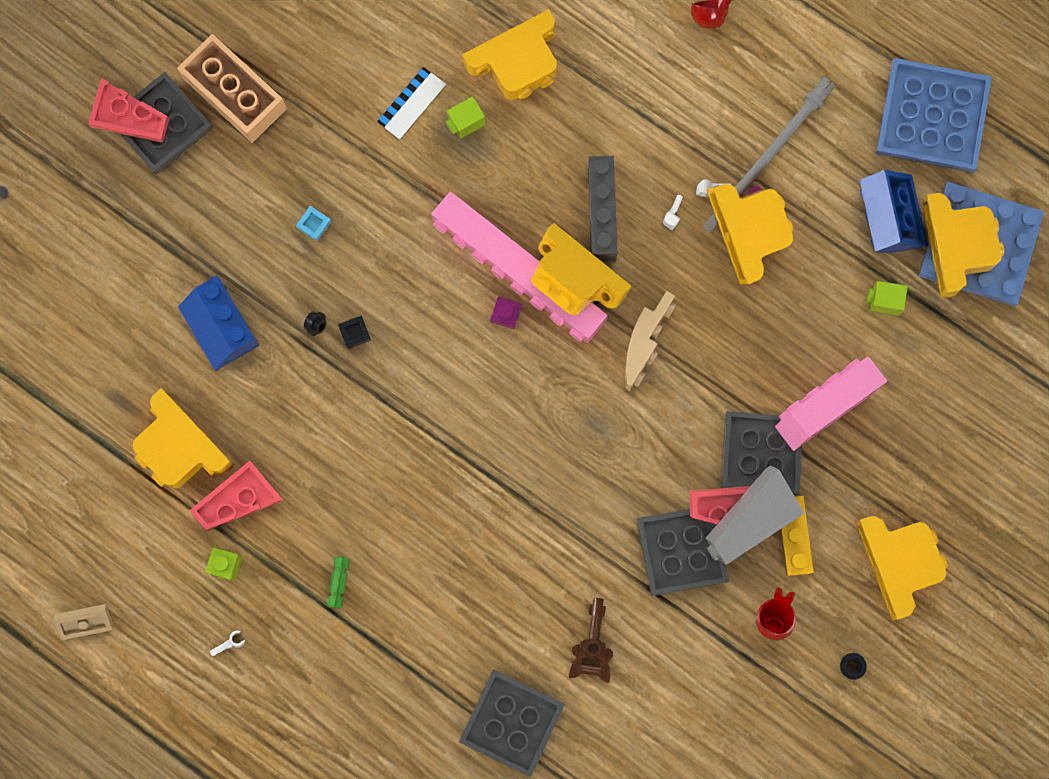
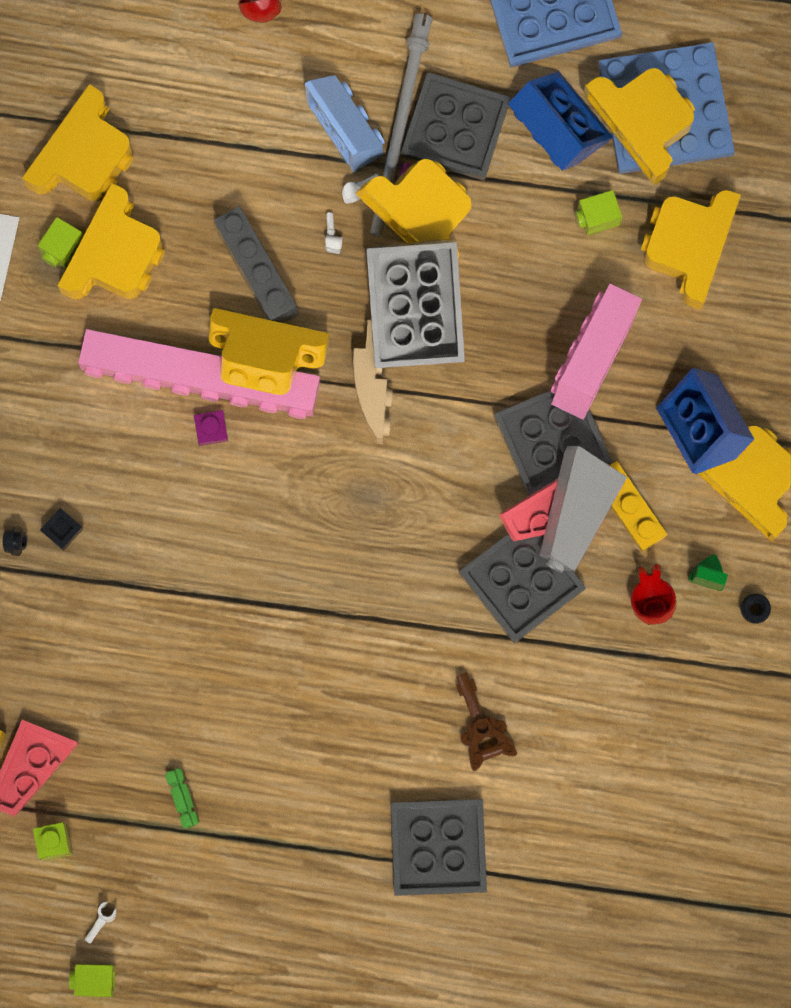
camera: 30 degrees left, 0 degrees up
none -> yellow brick [58,183,165,300]
none -> lime brick [69,964,116,997]
none -> light blue slope [305,75,385,173]
none -> light grey slope [367,239,465,368]
none -> dark grey plate [401,72,511,181]
none -> yellow brick [641,190,741,310]
none -> blue slope [656,368,754,474]
none -> green tile [688,554,728,591]

